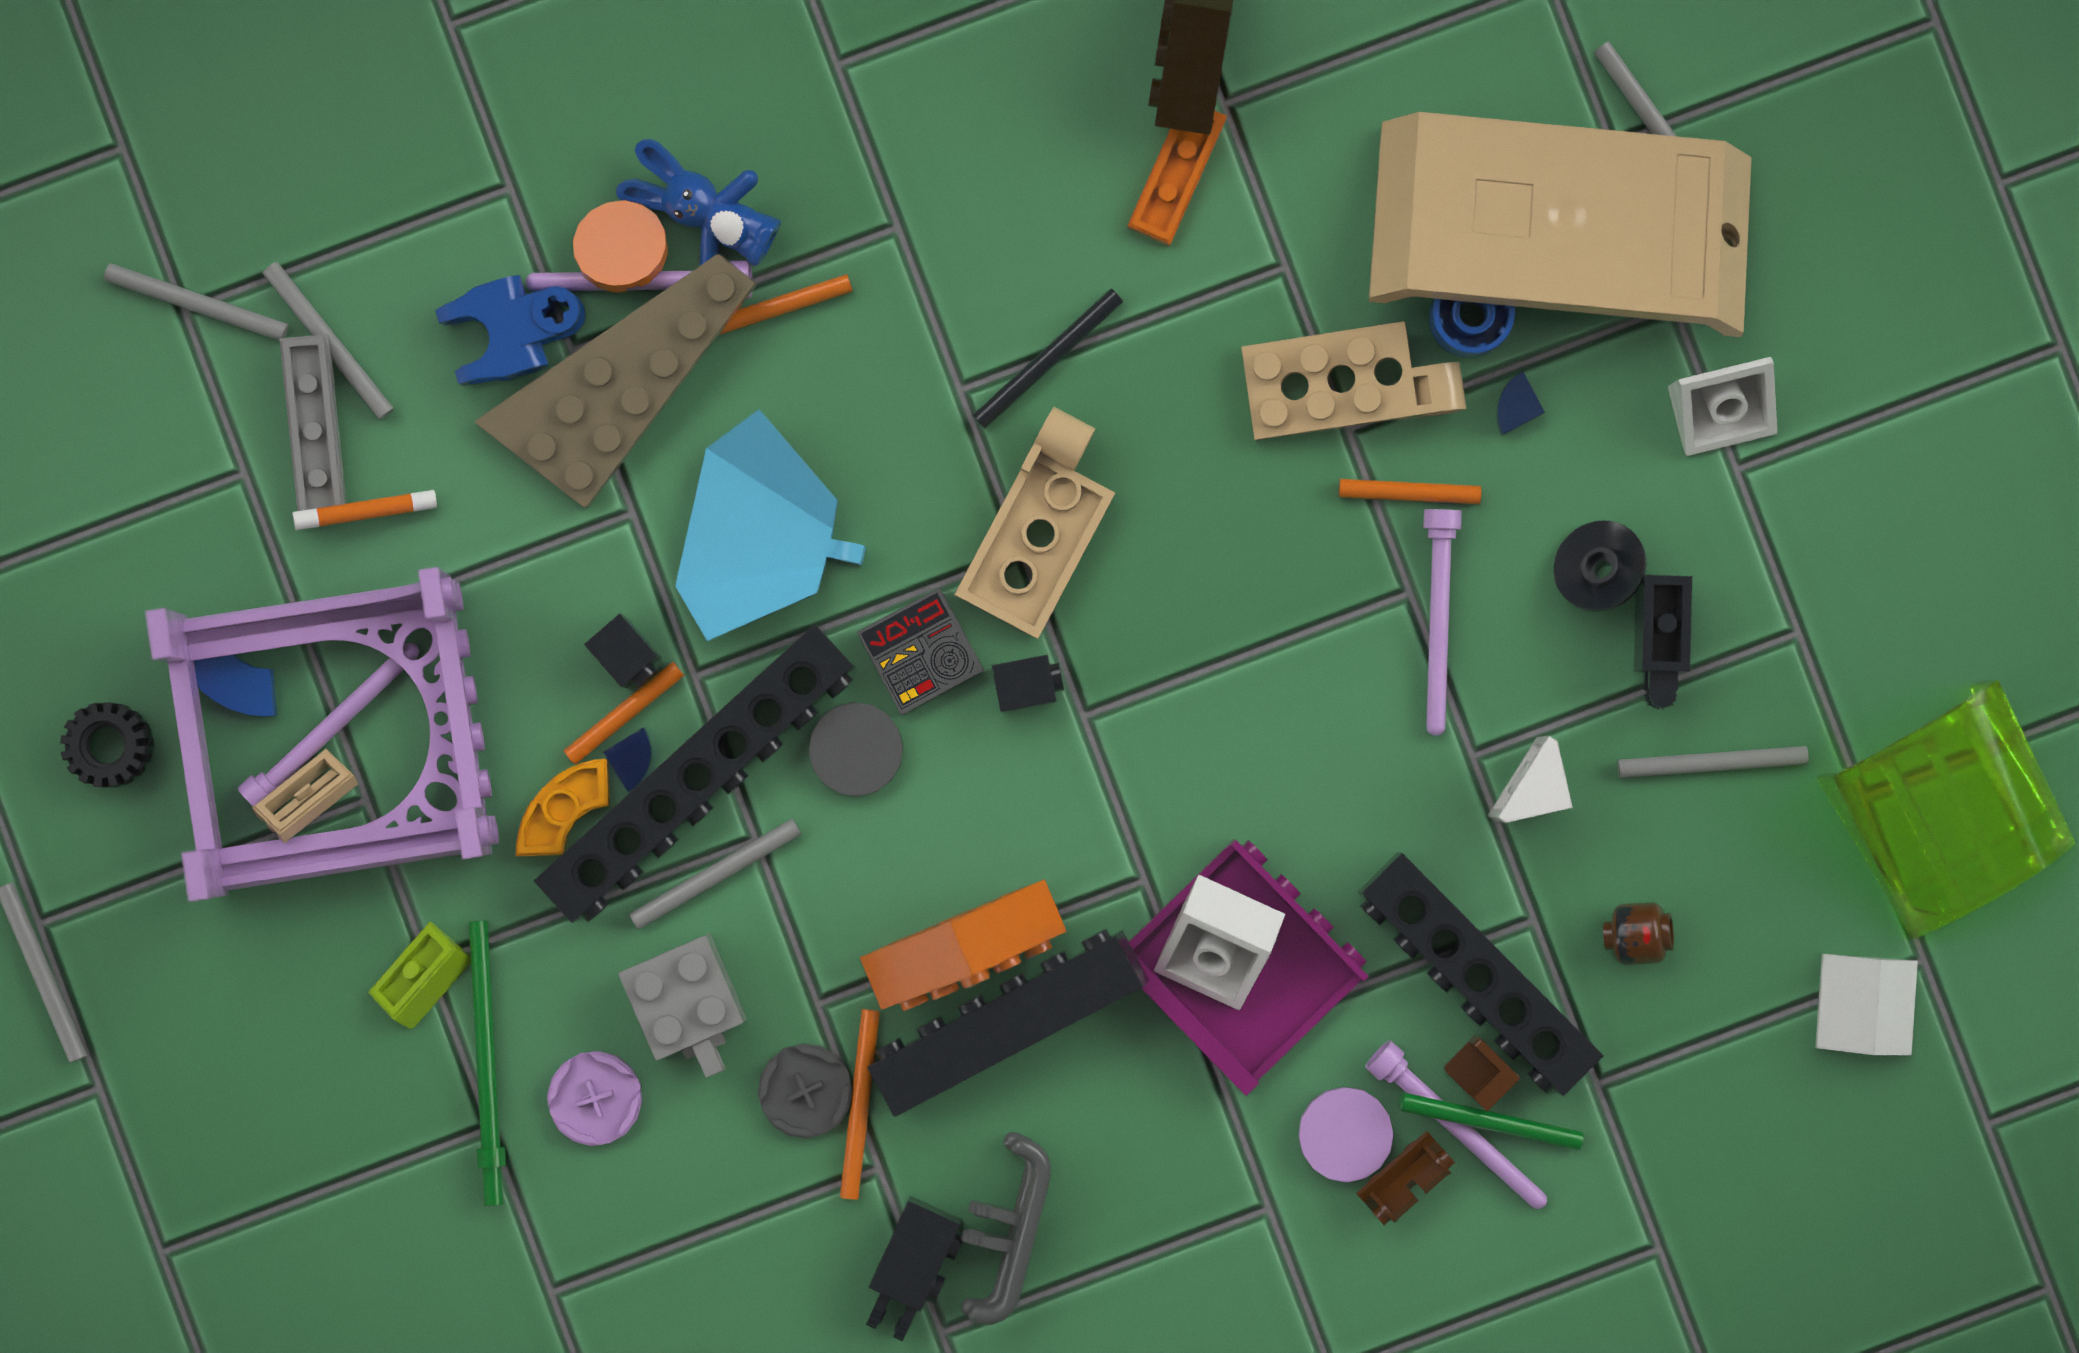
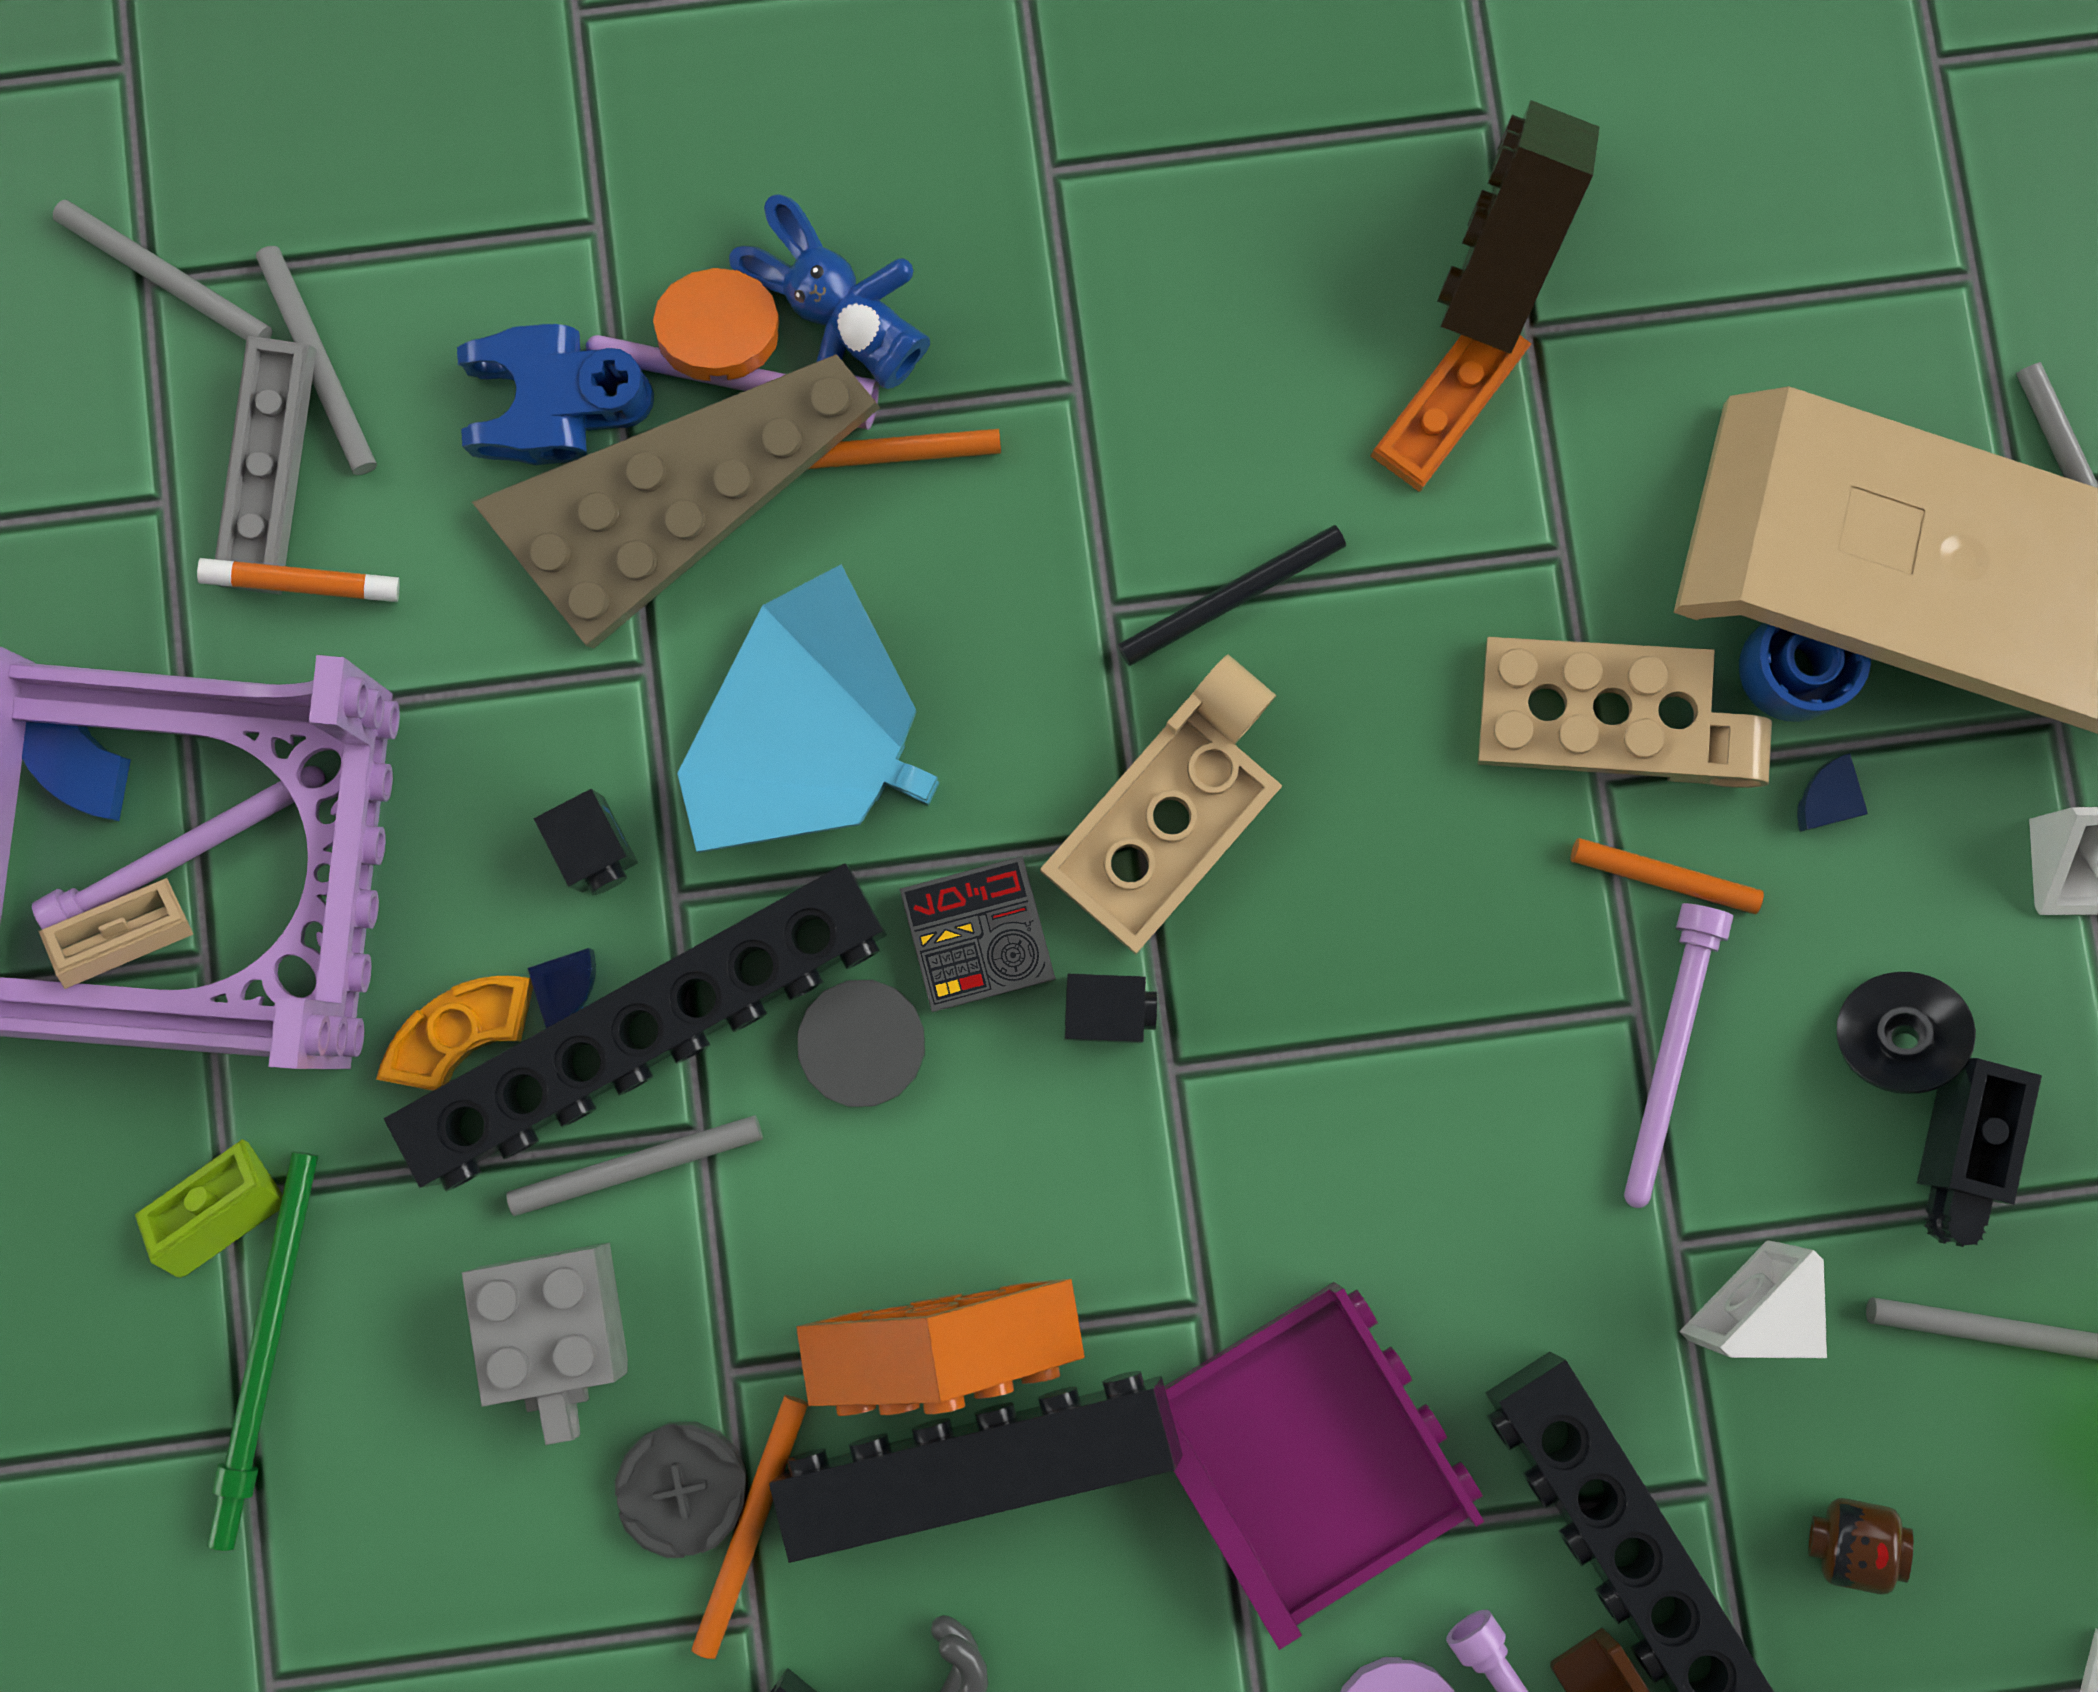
camera: 10 degrees right, 5 degrees down
lavender tile [547,1050,643,1146] -> none
orange bar [563,661,685,765] -> none
white slope [1154,875,1285,1011] -> none

